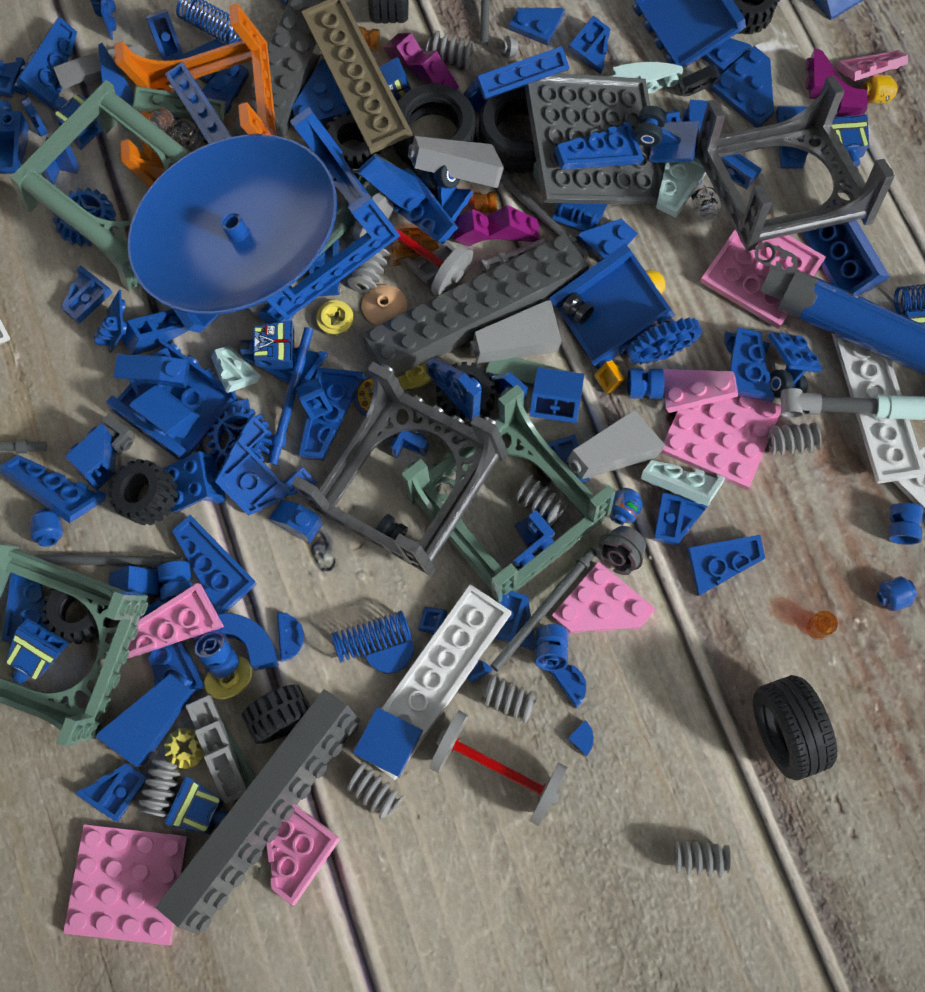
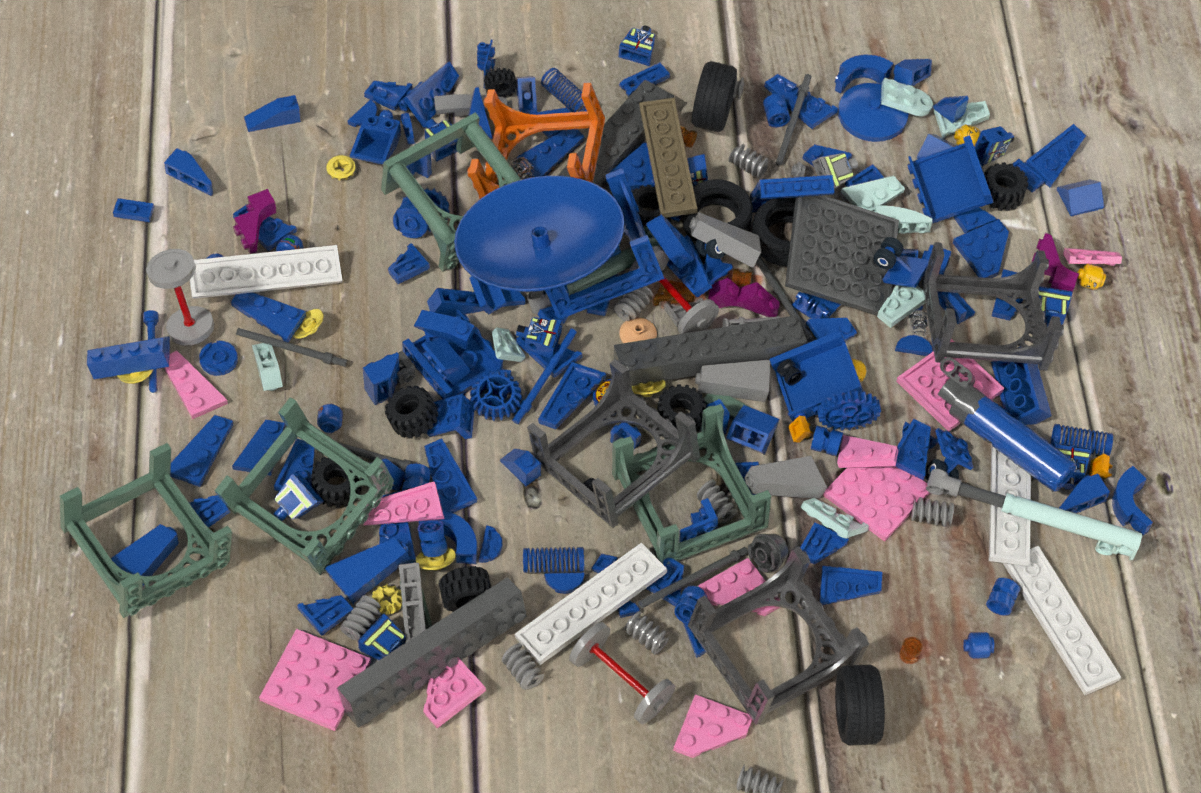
camera: 15 degrees right, 15 degrees down
blue wing [0,455,106,524] -> none
blue hinge [93,290,127,353] -> none
sand green tile [133,86,226,122] -> none
clear wheel [150,107,174,132] -> none
blue tile [165,62,232,144] -> none
blue wing [214,414,317,516] -> none
blue slope [296,378,333,420] -> none
light yellow gear [316,300,354,336] -> none
blue tile [353,707,423,778] -> none
magenta arch [383,33,459,90] -> none
blue plate [425,357,482,422] -> none
blue wing [554,121,644,170] -> none
blue tile [568,720,594,757] -> none
blue head [611,488,643,525] -> none
black beam [678,65,721,96] -> none
none -> blue tile [393,204,429,238]
none -> black tyre [484,67,517,98]
none -> bright pink plate [673,695,752,758]
none -> flat silver arch [688,546,869,725]
none -> torso [812,153,858,188]
none -> light aqua wing [841,176,905,211]
none -> blue tile [895,335,933,356]

